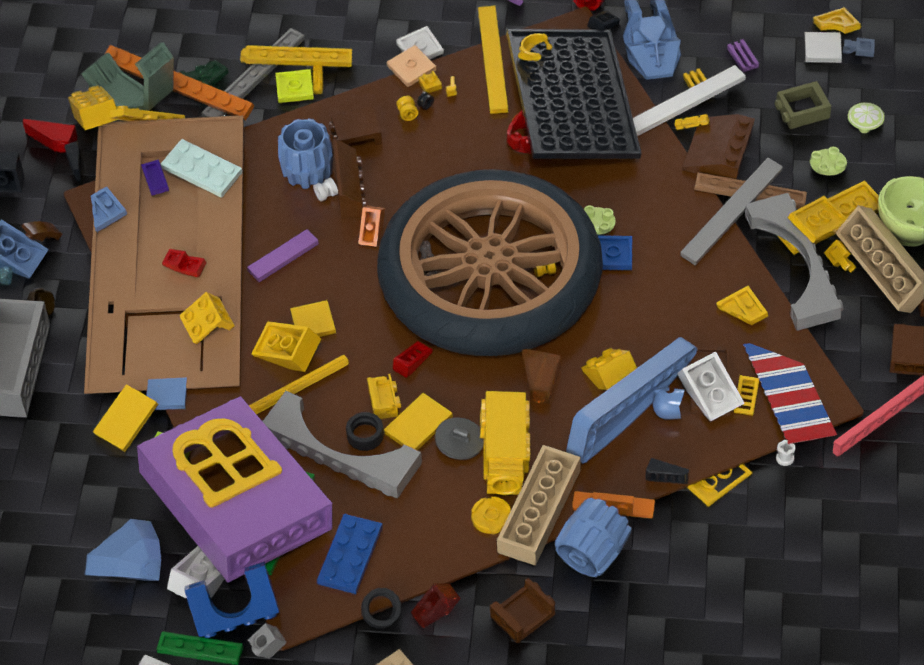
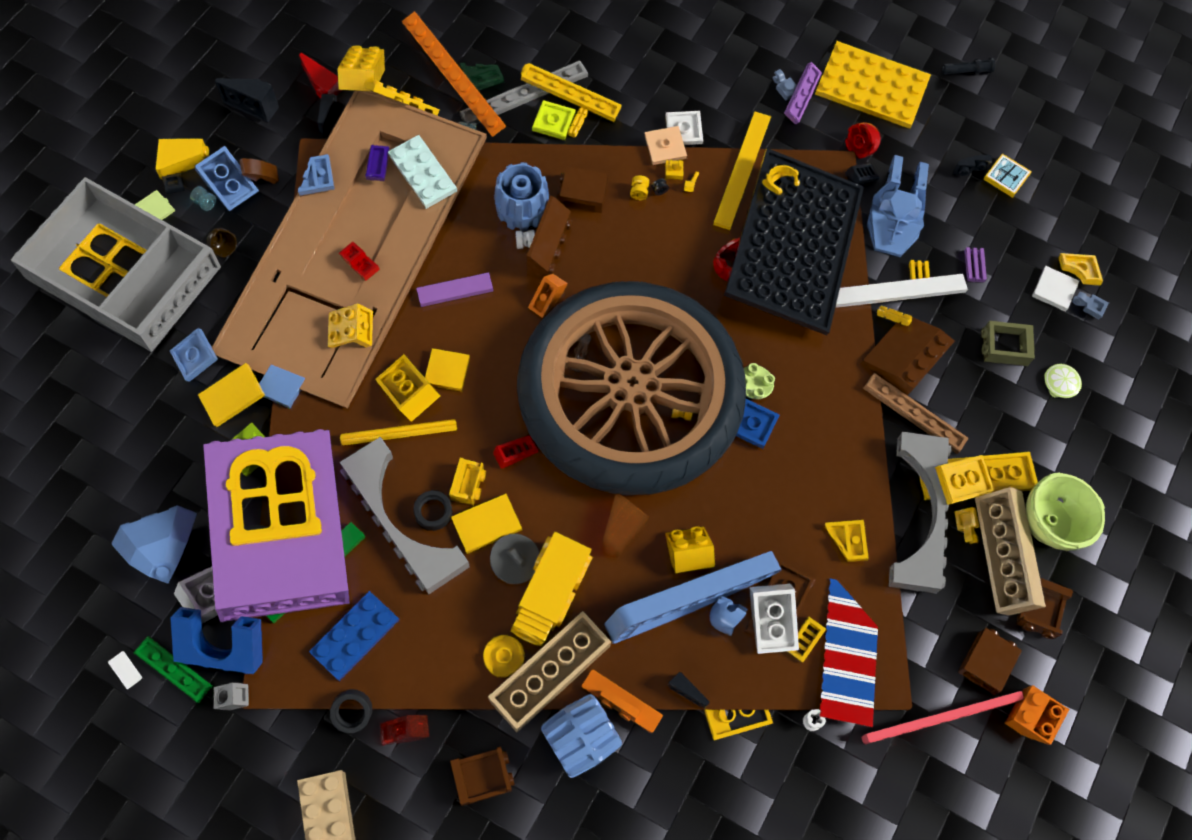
camera: 15 degrees right, 15 degrees up
sand green panel [81,42,174,111] -> none
light grey tile [680,158,783,265] -> none
yellowish green dish [810,147,847,176] -> none
none -> medium blue tile [170,328,218,382]

